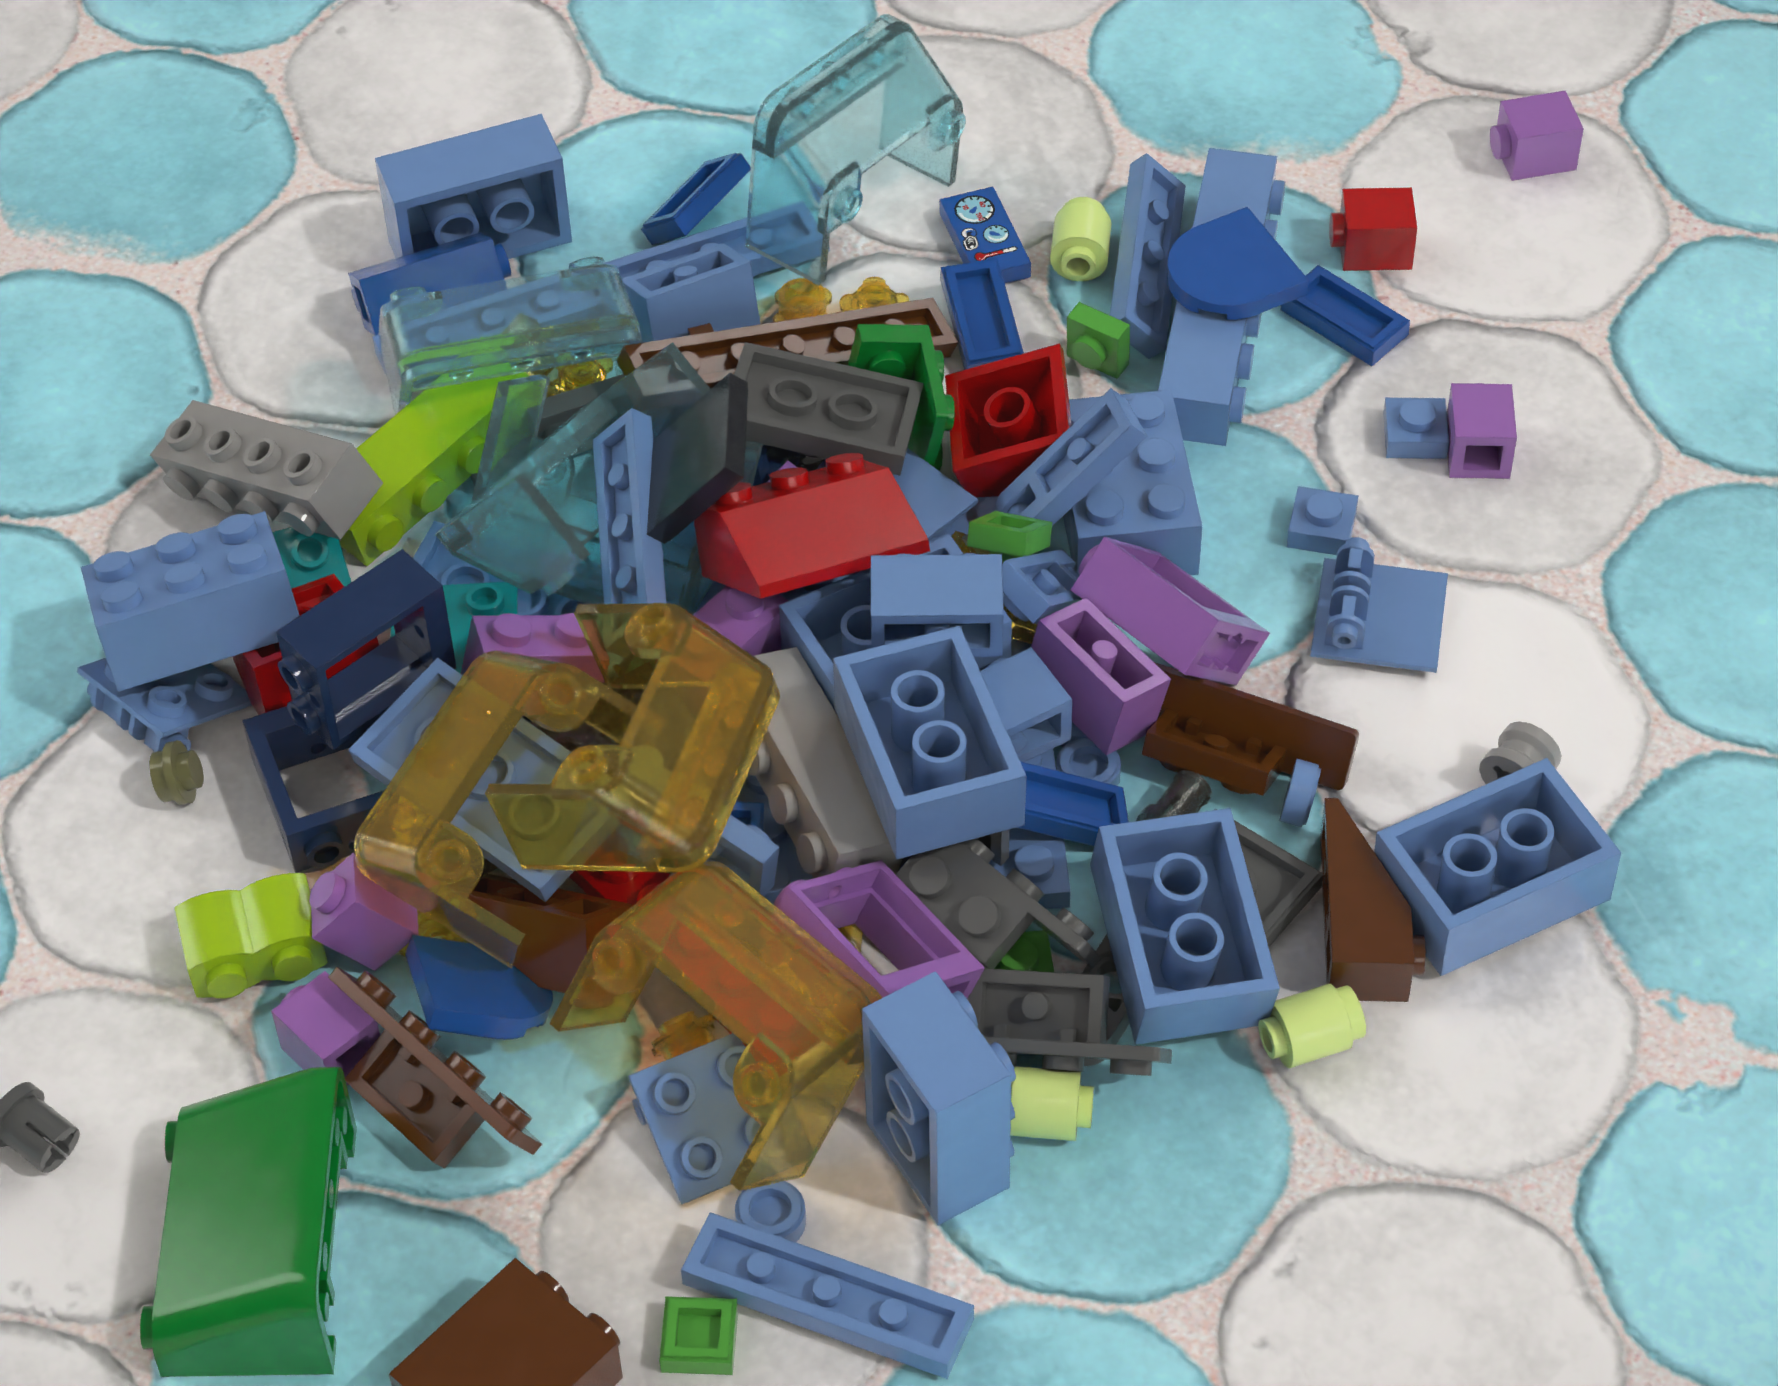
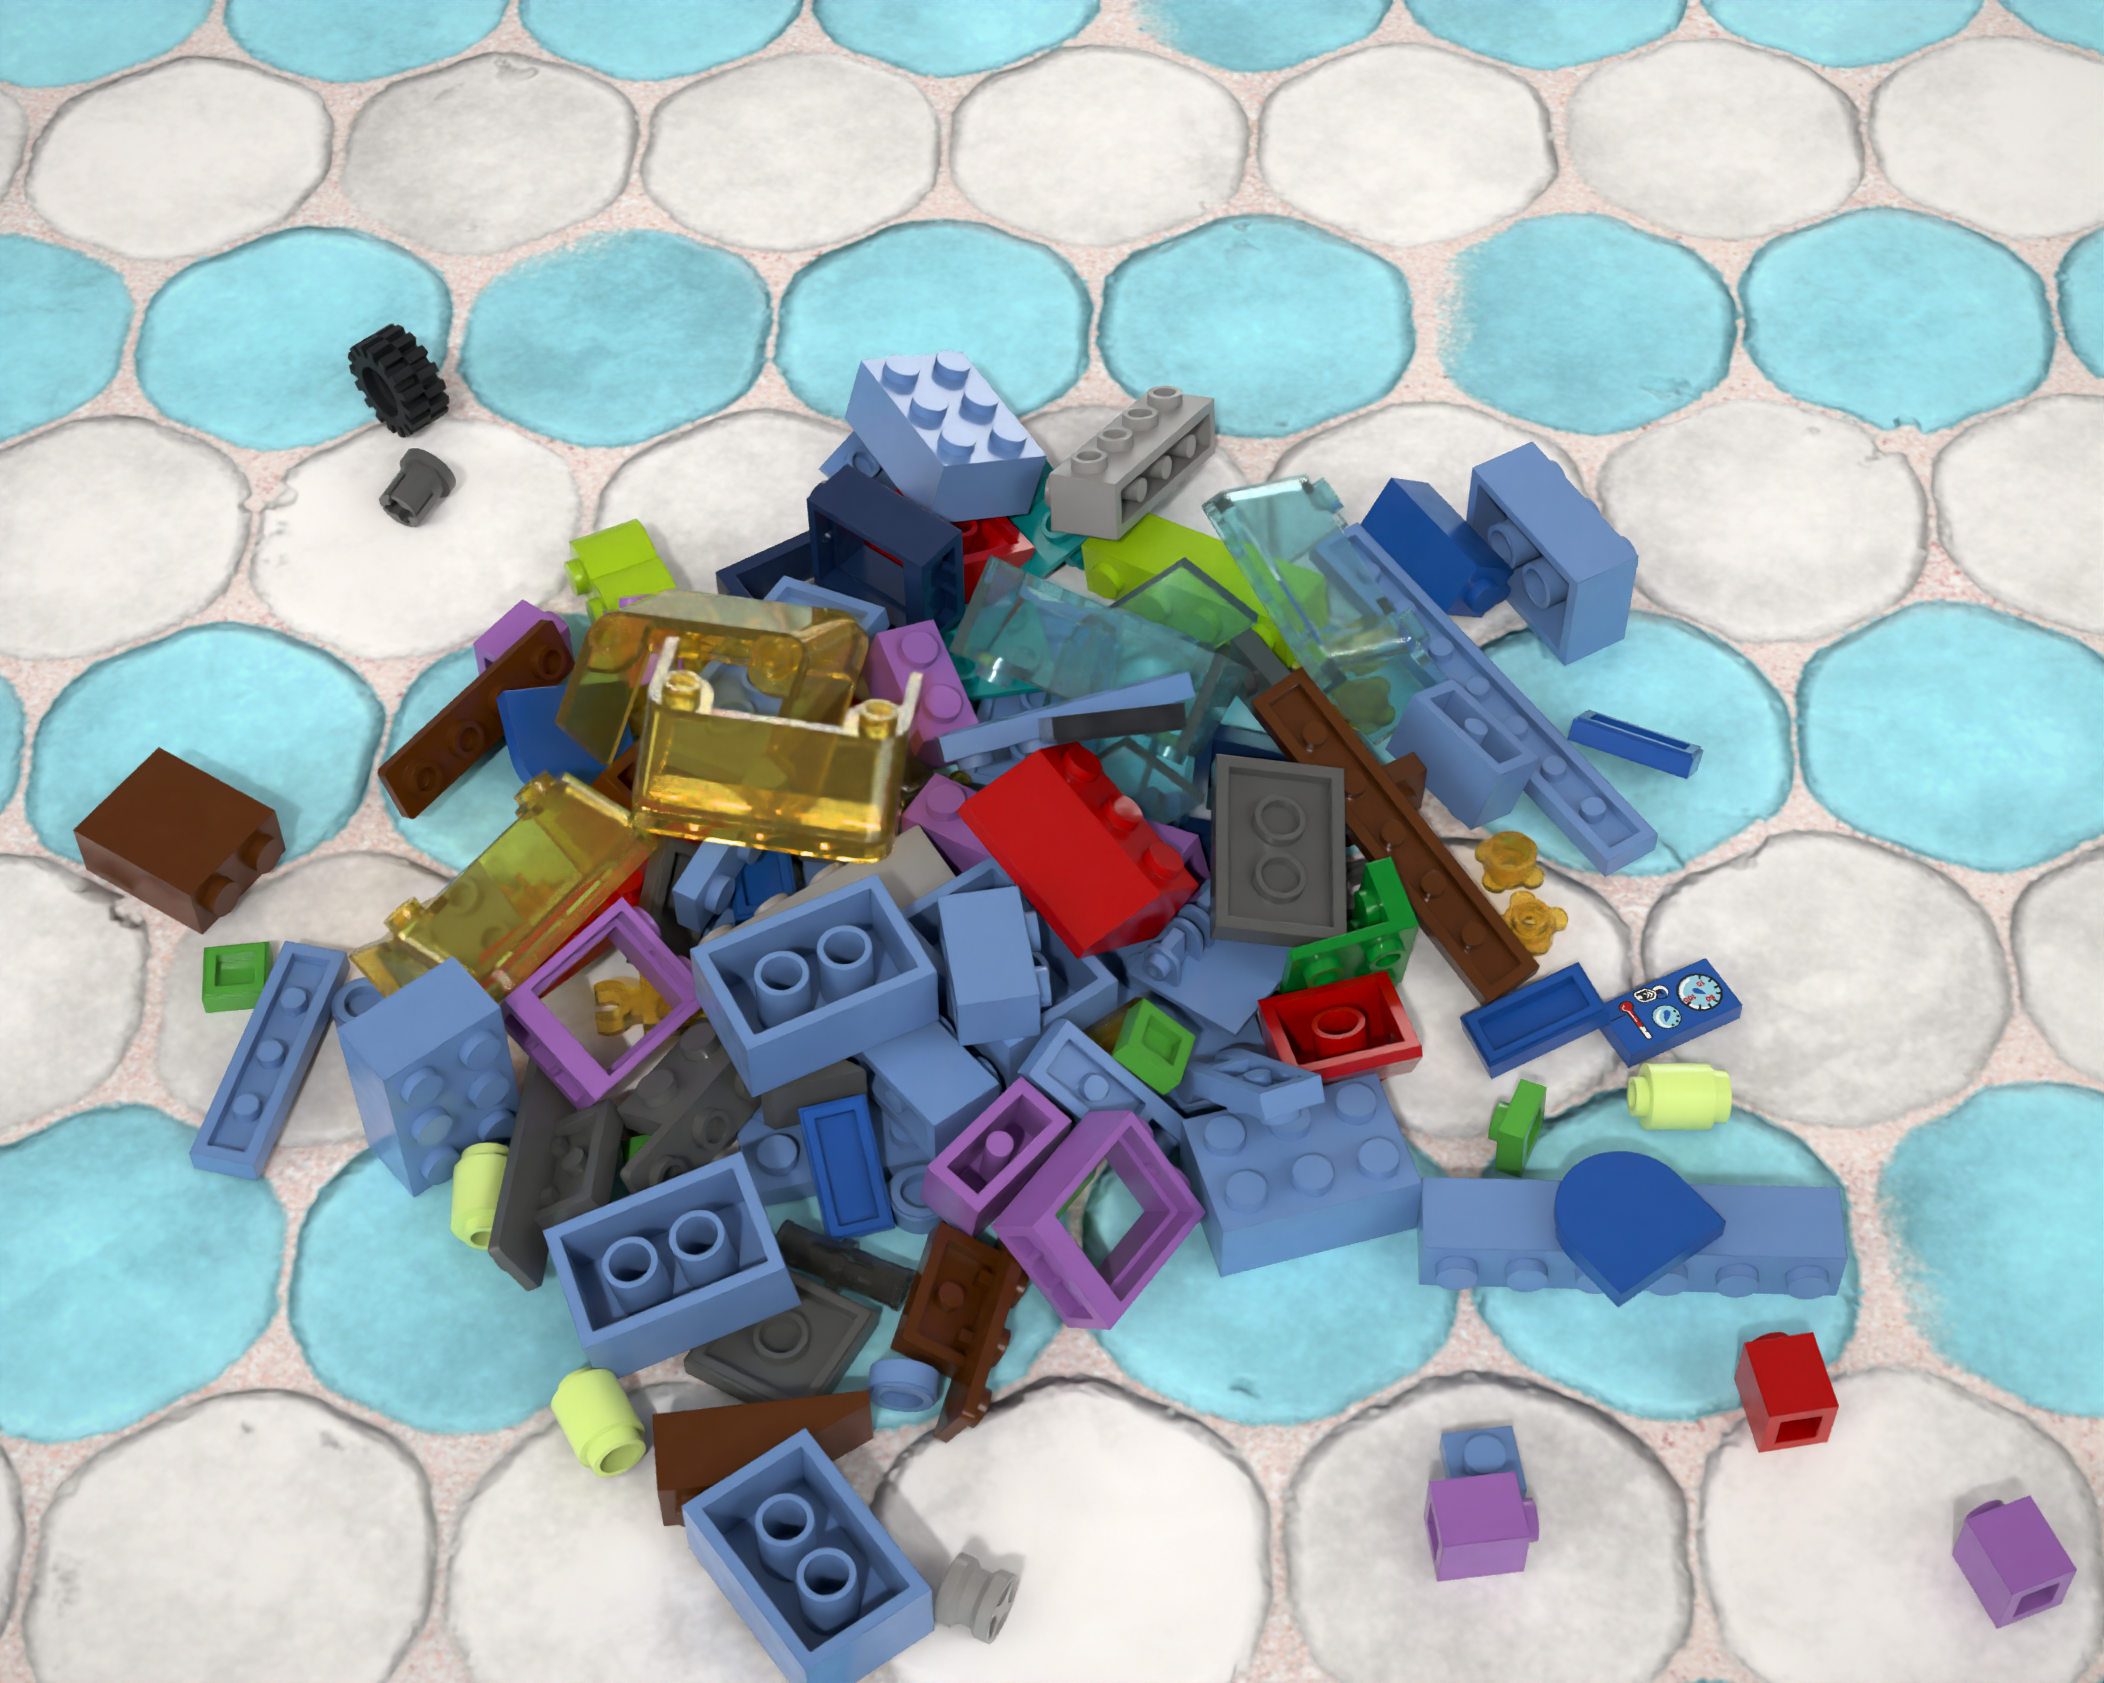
camera: 80 degrees right, 0 degrees up
green windscreen [140,1067,357,1377] -> none
olive plate [149,740,204,805] -> none
clear light blue windscreen [745,14,966,285] -> none
medium blue plate [1110,153,1186,359] -> none
blue tile [1280,265,1410,366] -> none
medium blue plate [1287,486,1359,555] -> none
medium blue hinge [1310,537,1448,673] -> none

